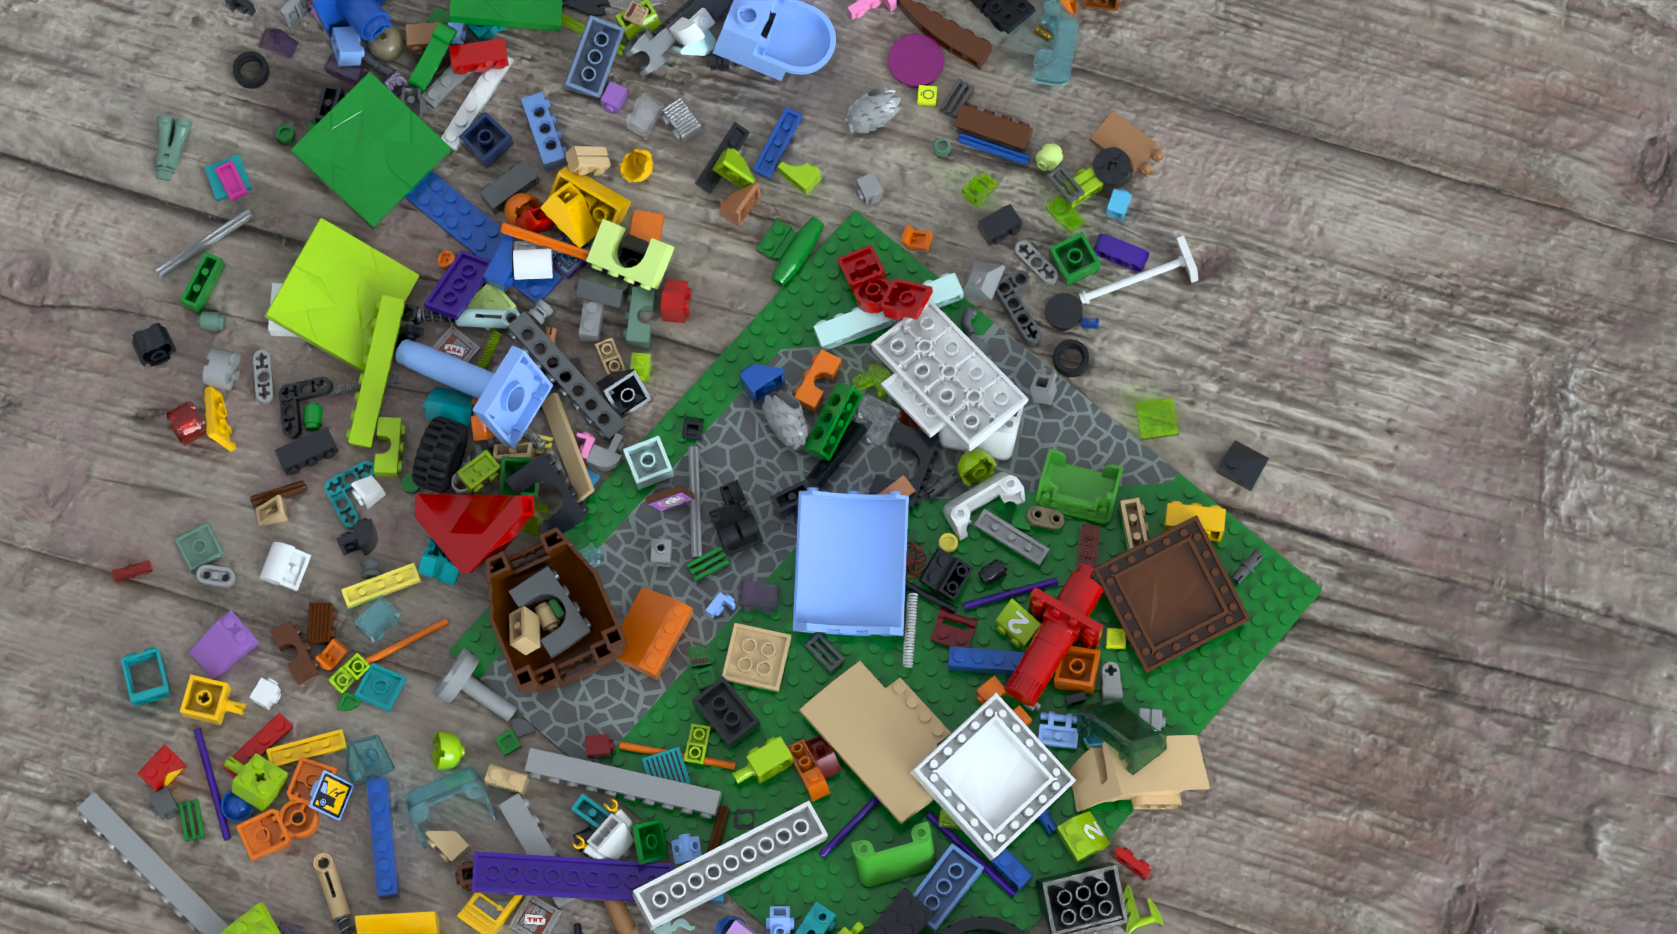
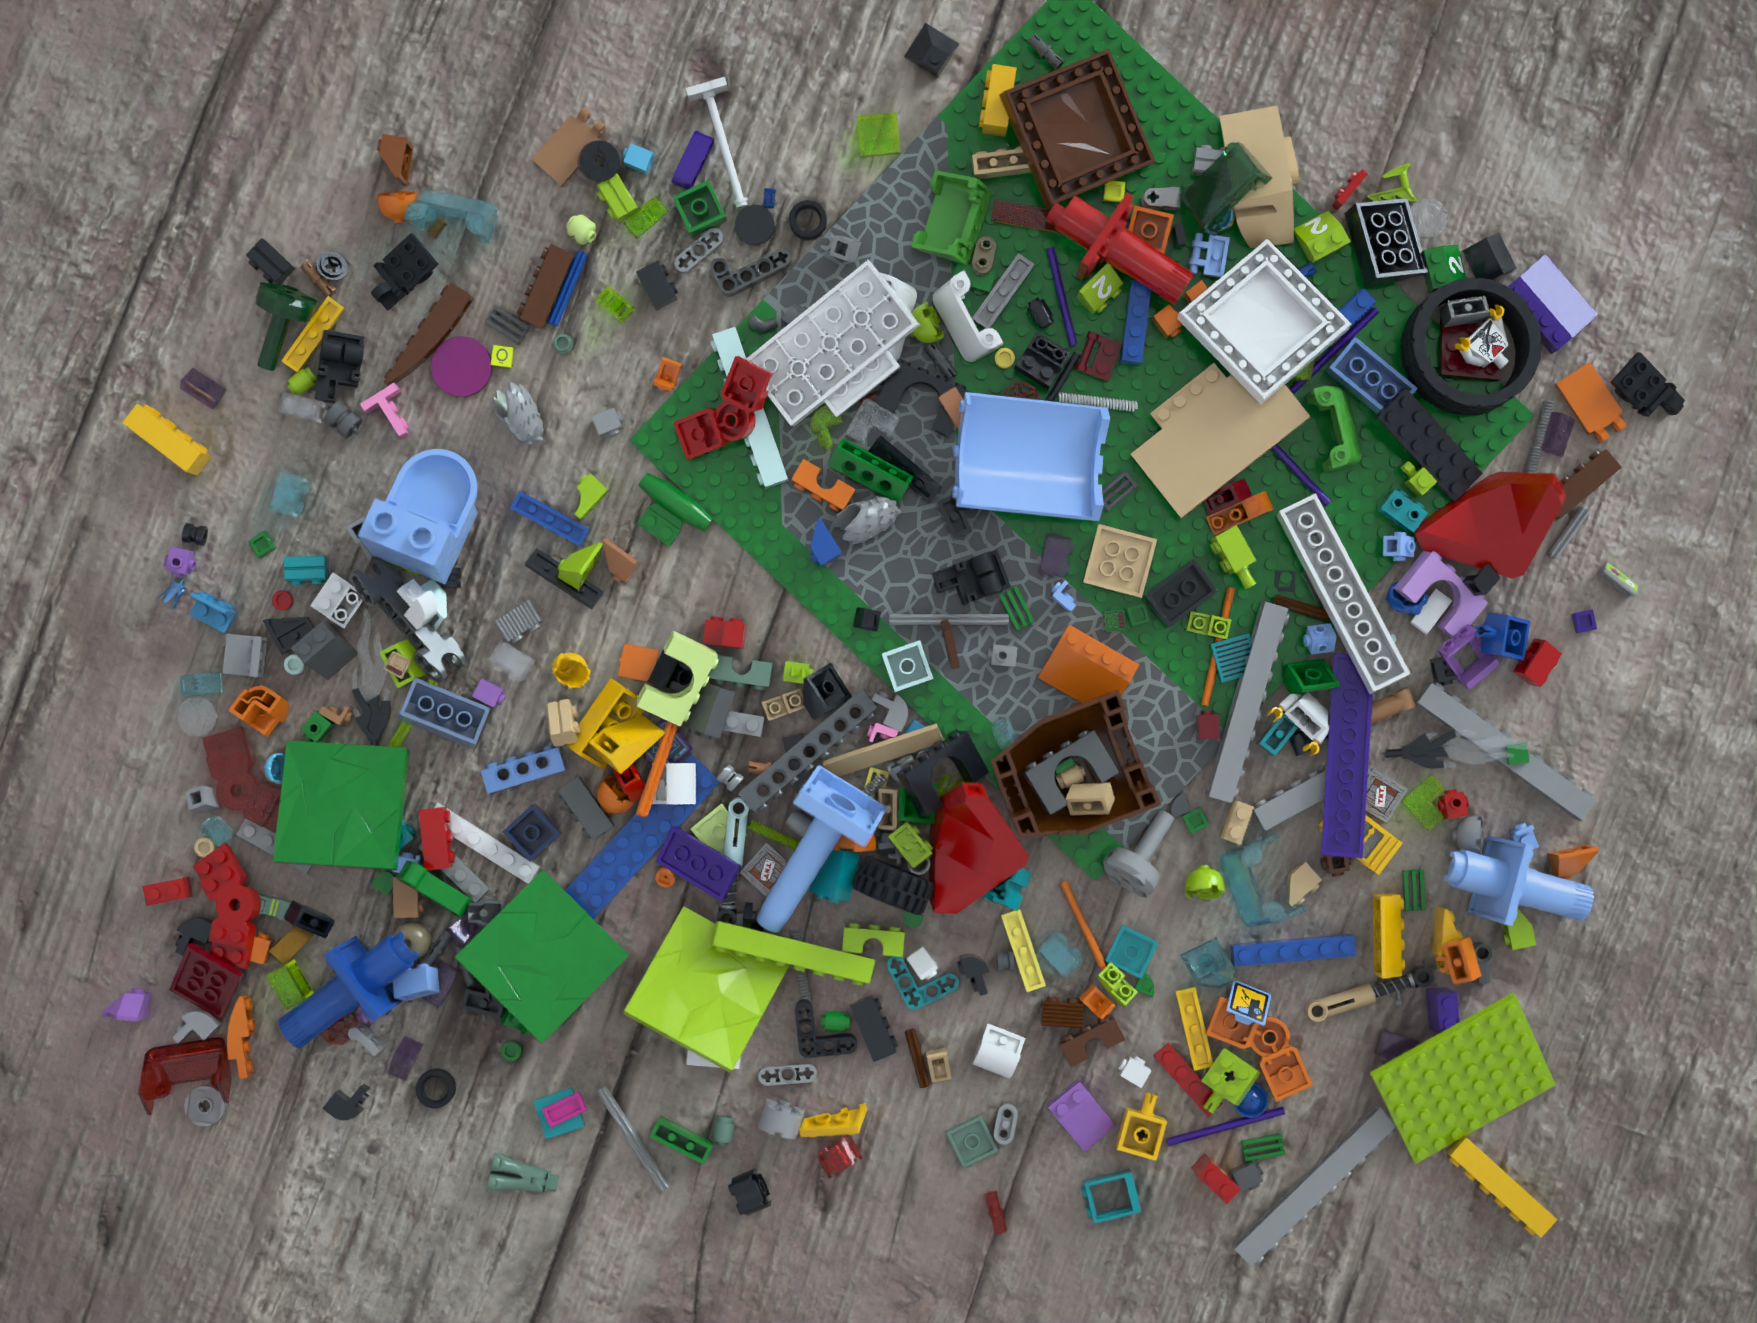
camera: 90 degrees left, 15 degrees up
blue slope [483,234,514,292] -> none
light grey slope [962,261,1005,300] -> none
dark grey tile [1046,165,1085,205] -> none

